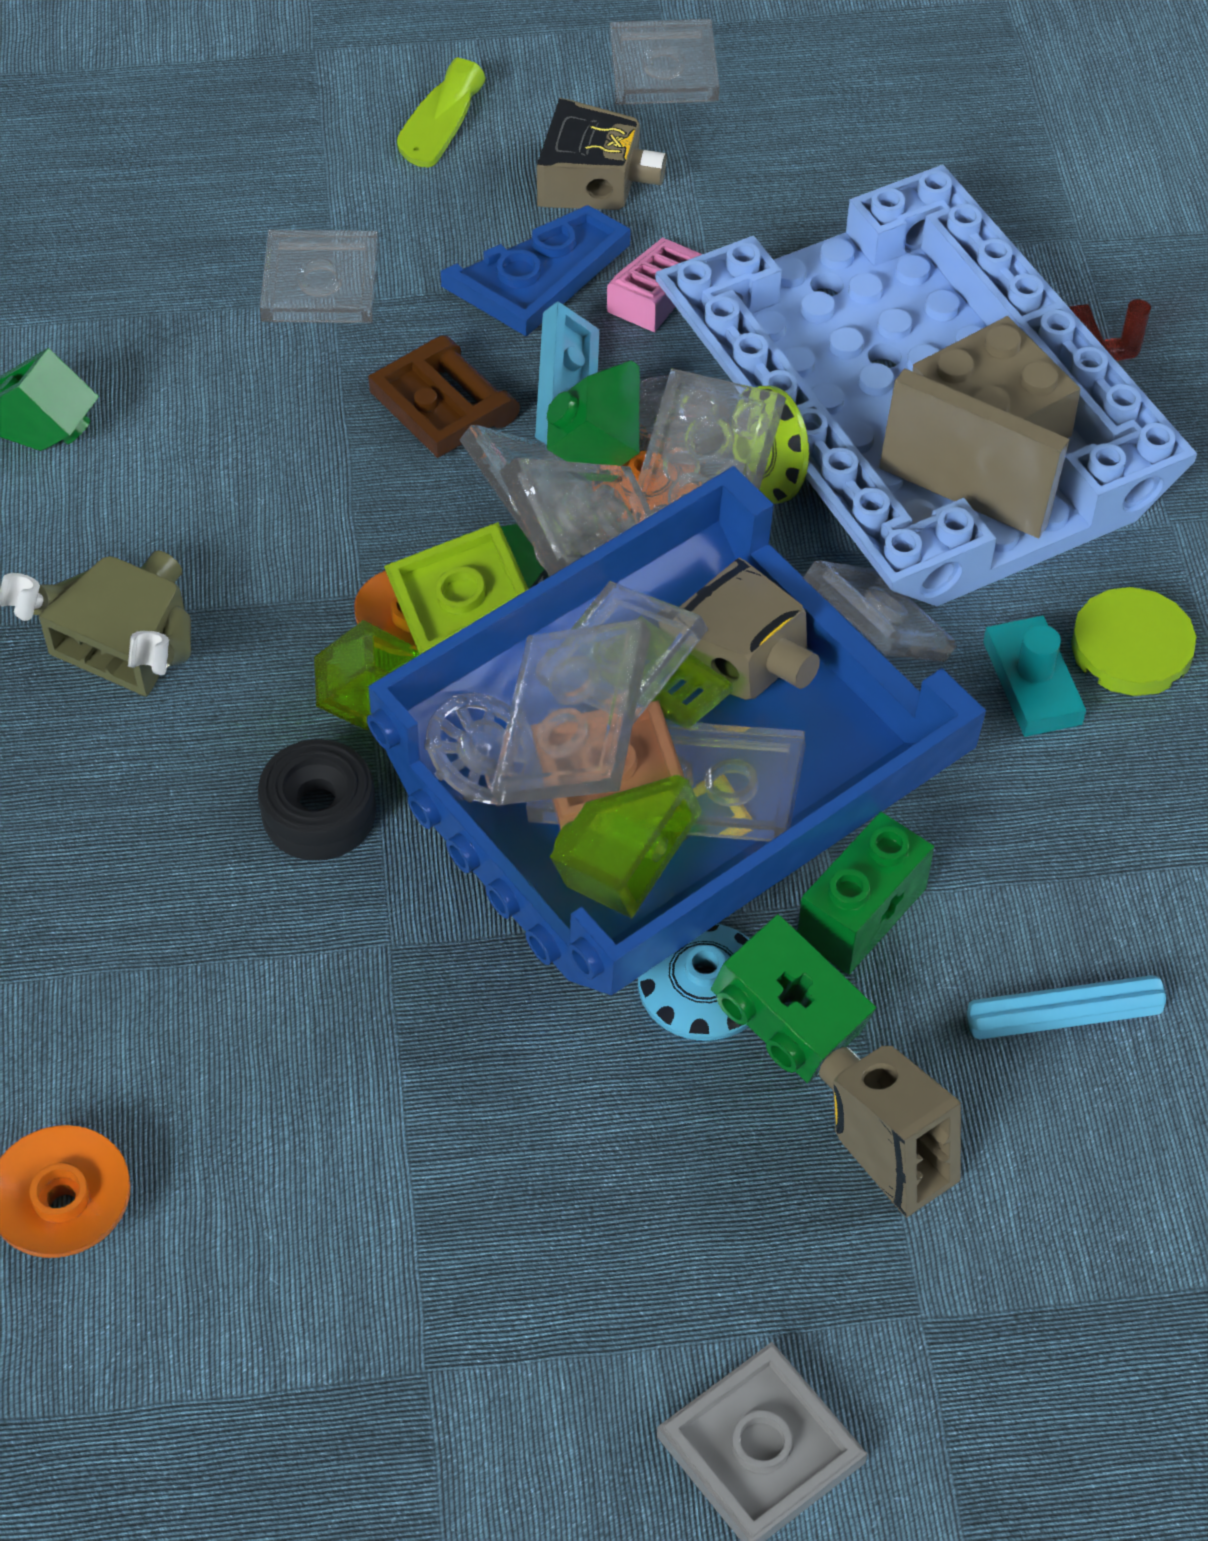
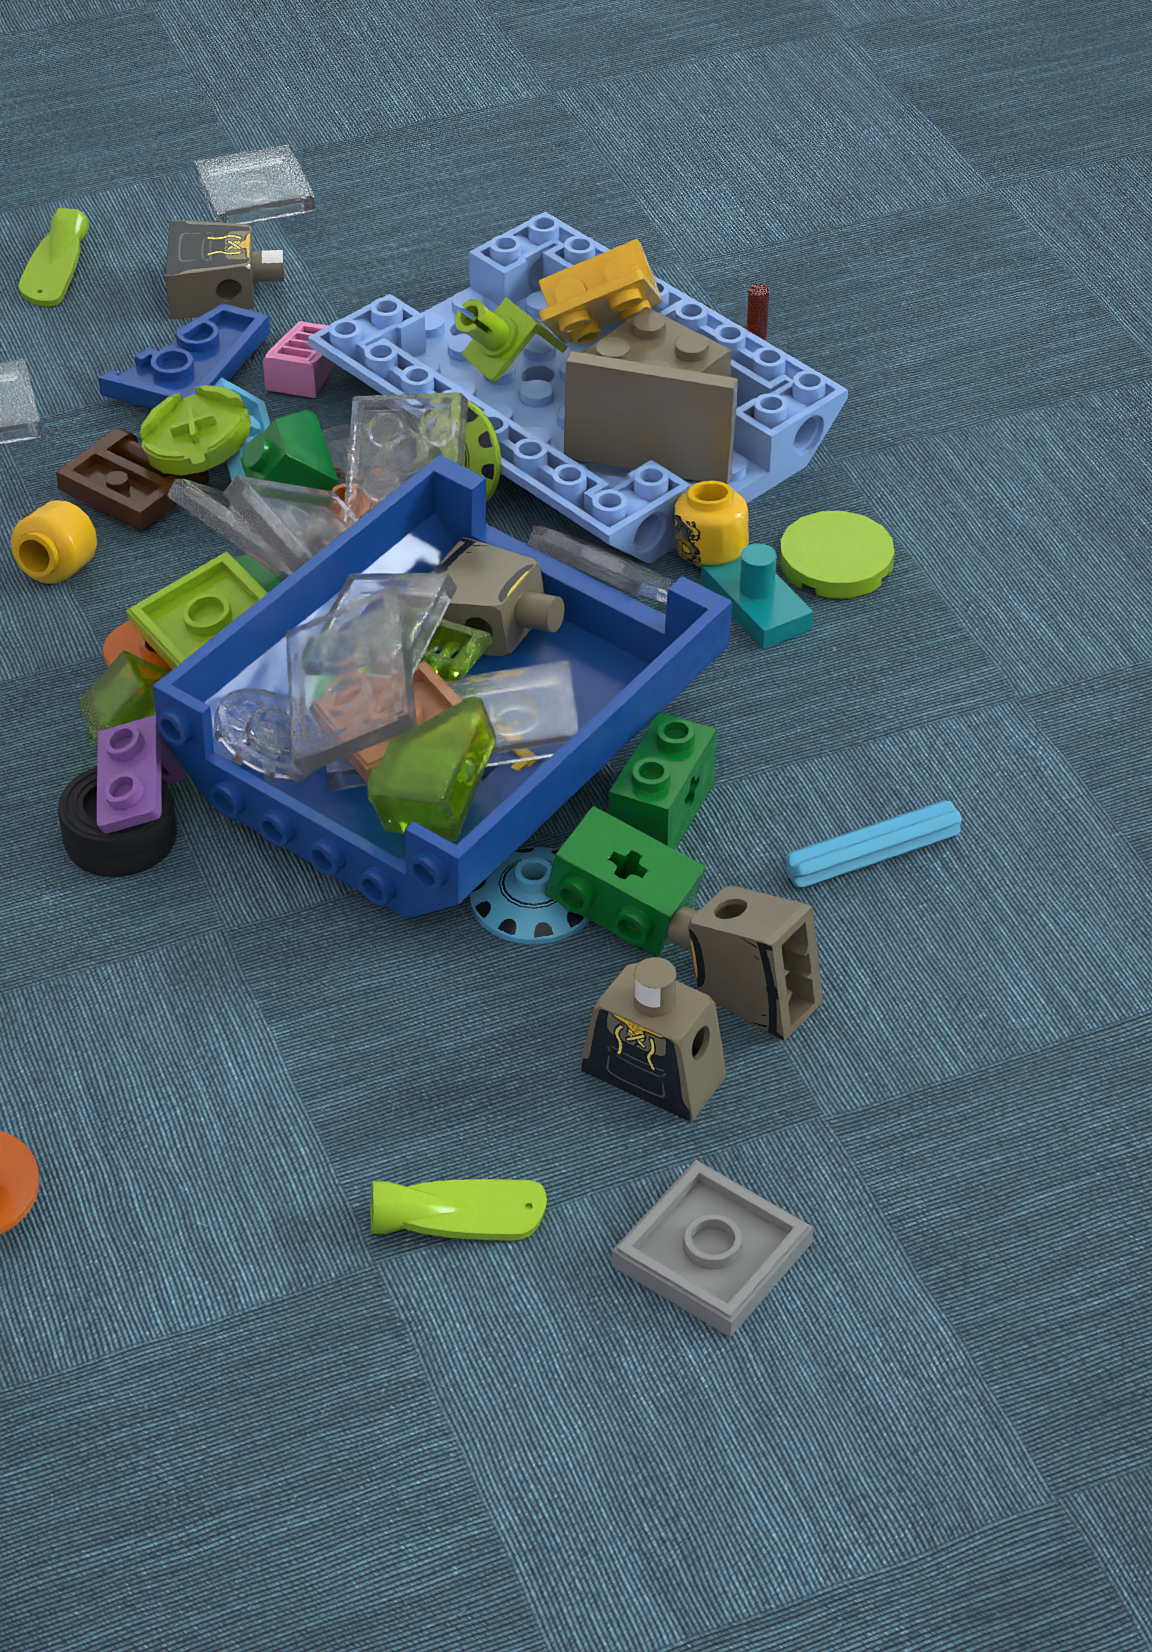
camera: 15 degrees left, 10 degrees down
none -> yellow head [10,500,98,584]
none -> medium lavender bracket [97,715,186,834]
none -> lime tile [140,385,251,475]
none -> lime piece [370,1179,547,1241]
none -> lime bracket [455,297,568,382]
none -> yellow bracket [538,239,663,345]
none -> dark tan torso [580,957,726,1123]
none -> yellow head [673,481,749,569]

